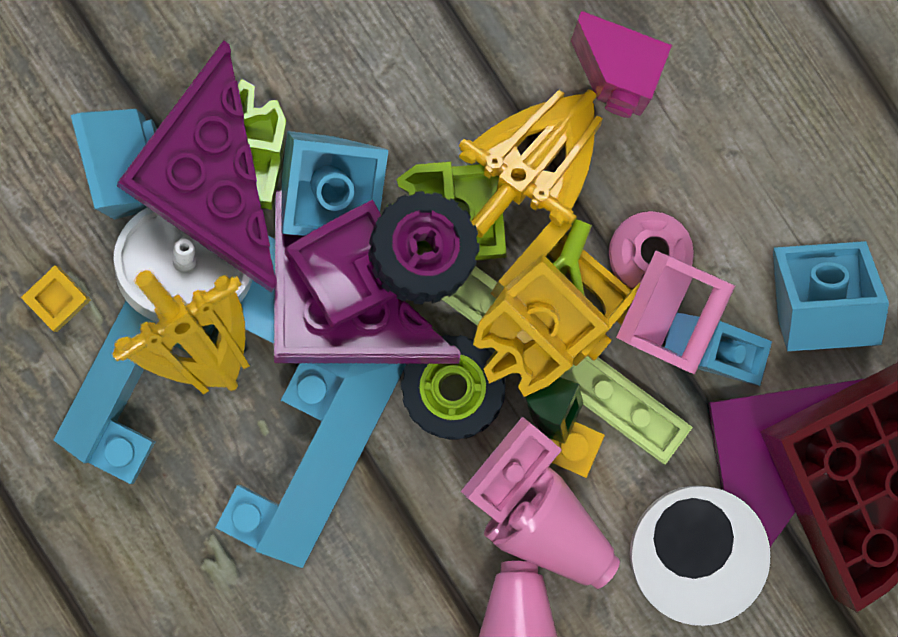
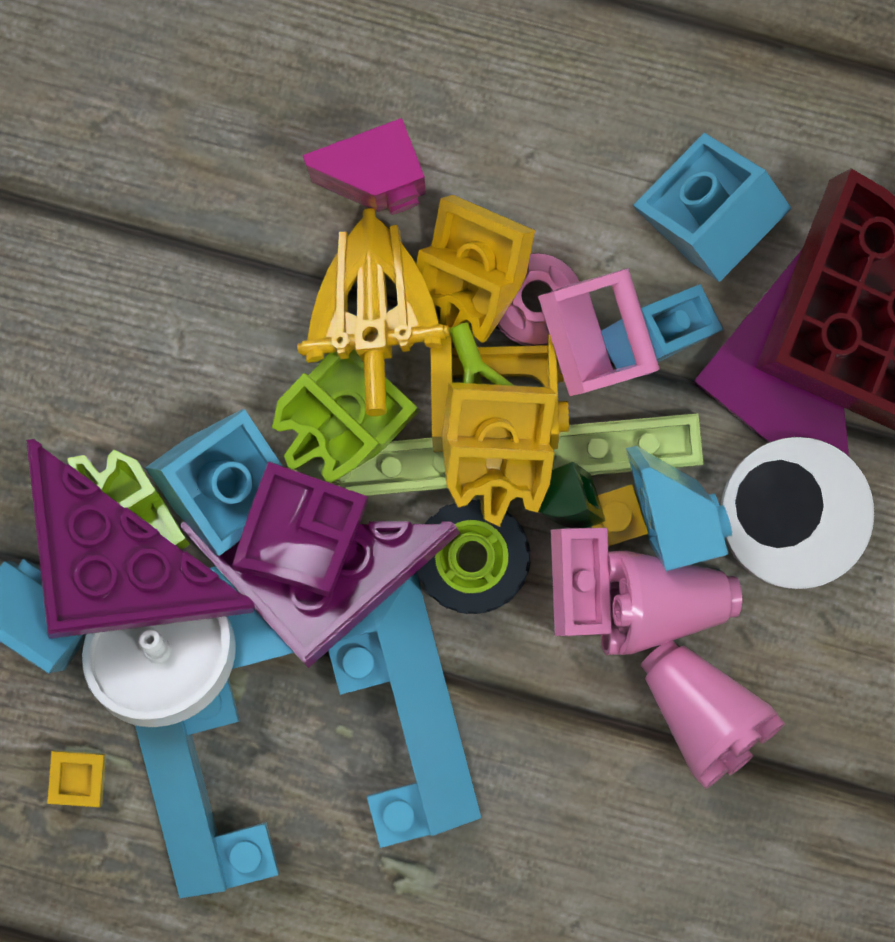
camera: 40 degrees left, 0 degrees up
yellow bar [112,270,250,395] -> none
black wheel [368,191,479,305] -> none
none -> yellow plate [416,195,535,343]
none -> medium azure slope [626,446,732,571]

